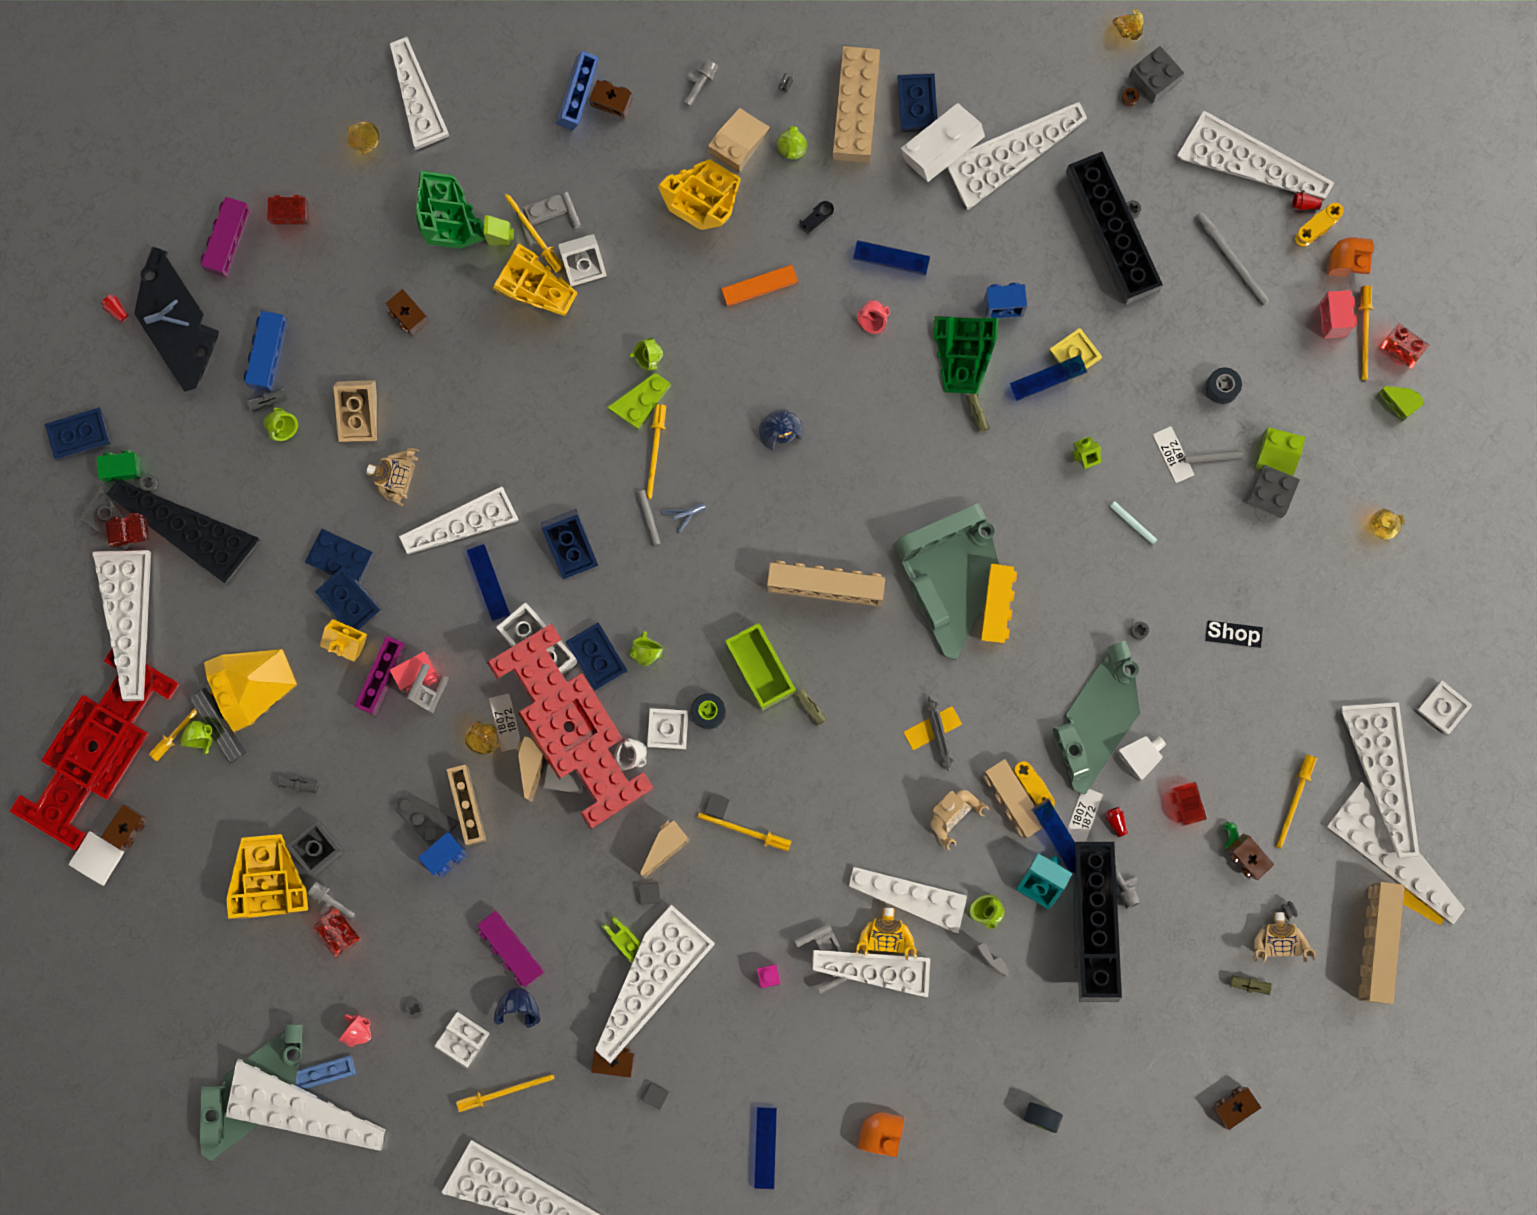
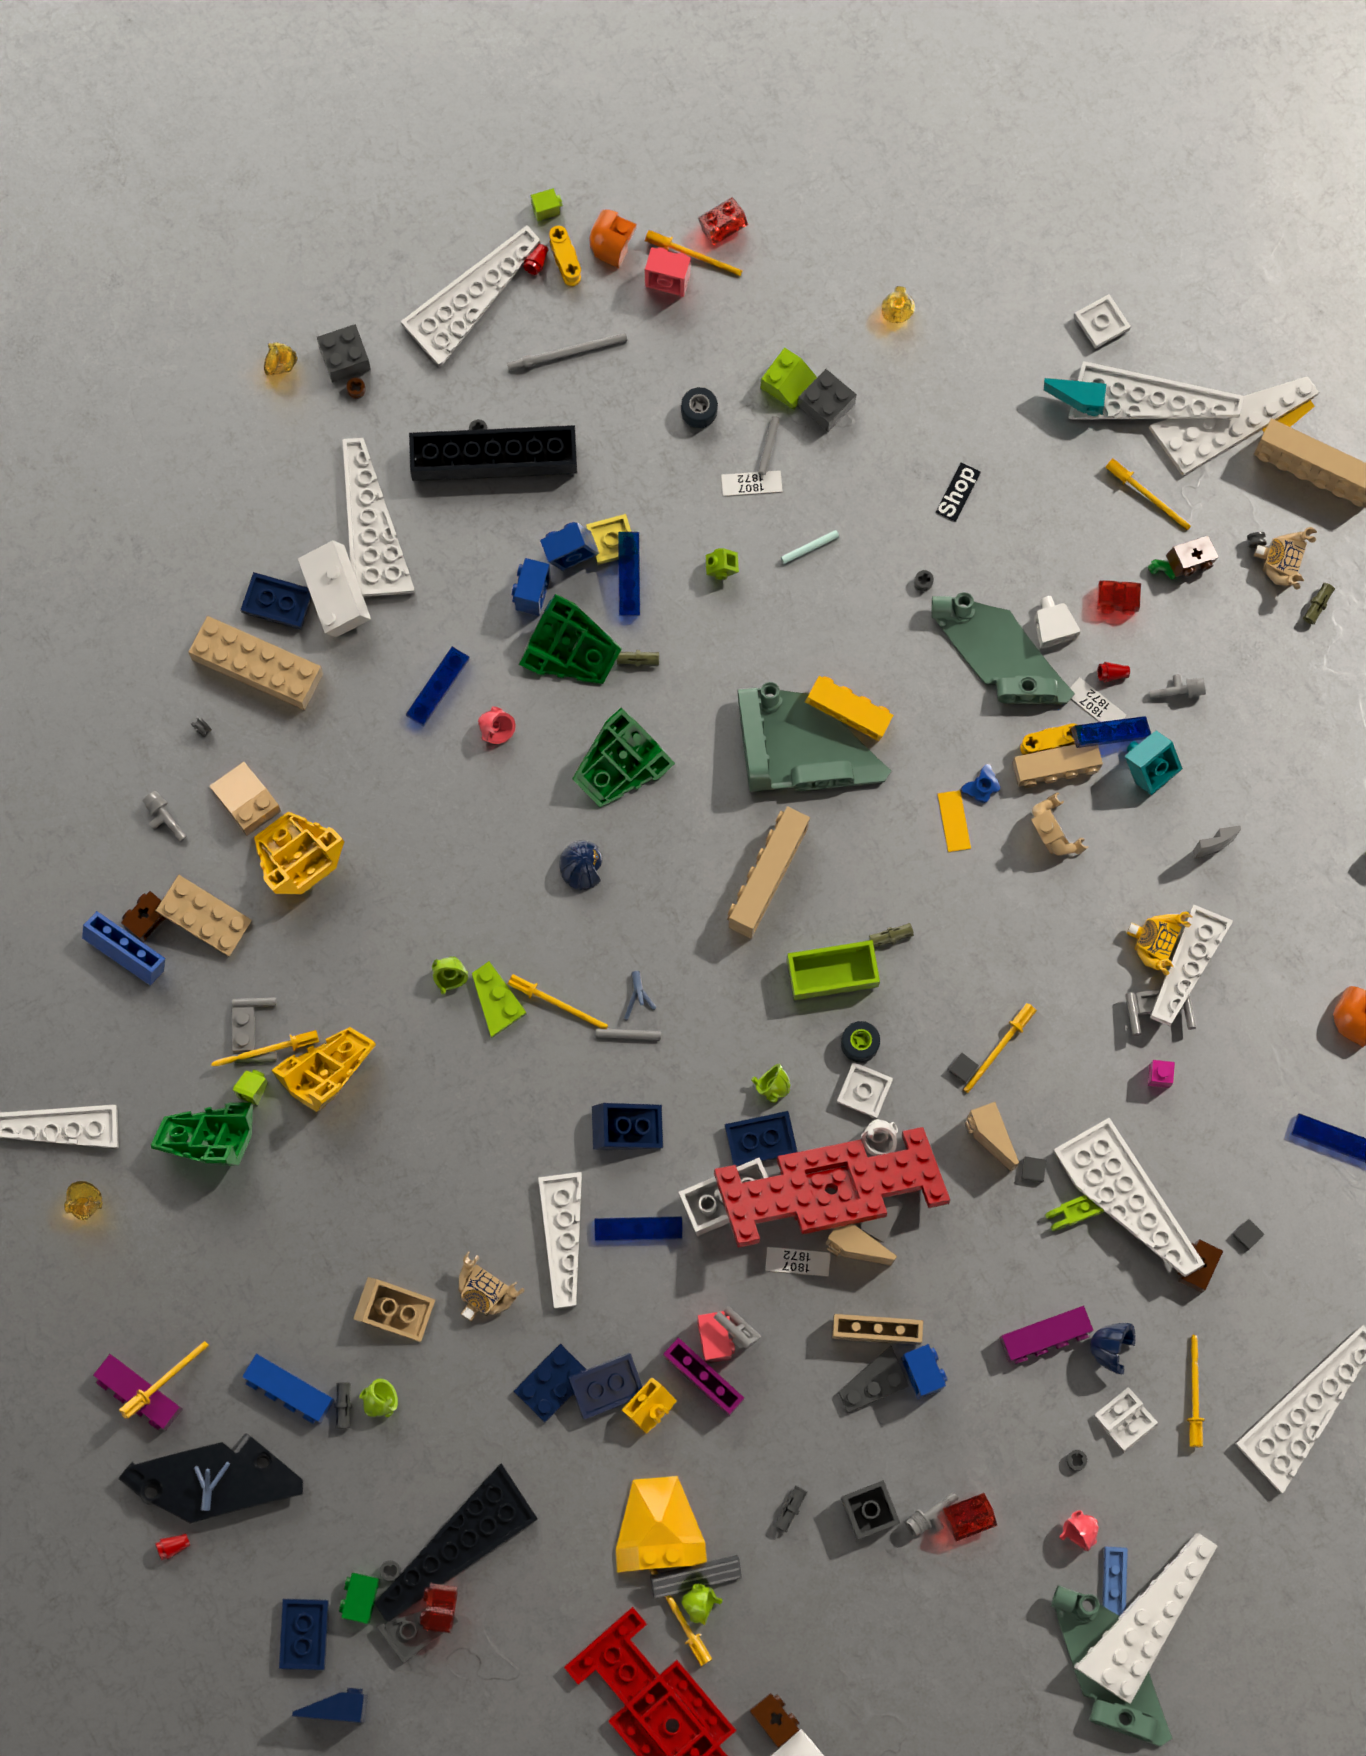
camera: 75 degrees left, 5 degrees down
white wing [93,550,151,701] -> none
yellow wedge [226,834,308,919] -> none
clear red brick [267,195,309,225] -> none
reddish brown brick [385,289,429,335] -> none
clear yellow helmet [465,721,499,754] -> none
white slope [558,234,607,287] -> none
orange tile [721,265,798,307] -> none
lime helmet [777,126,807,160] -> none
black piece [799,201,834,235] -> none
white wing [849,867,967,934] -> none
dark grey wheel [925,696,954,771] -> none
lime helmet [969,895,1005,929] -> none
black slope [1074,842,1122,1002] -> none
lime slope [1378,386,1425,421] -> none
none -> yellow piece [119,1341,209,1419]
none -> tan plate [155,875,252,957]
none -> dark blue slope [292,1688,368,1723]
none -> lime brick [531,188,563,222]
none -> blue brick [540,522,599,571]
none -> green wedge [572,707,675,807]
none -> blue animal [960,764,1001,803]
none -> teal slope [1044,378,1106,416]

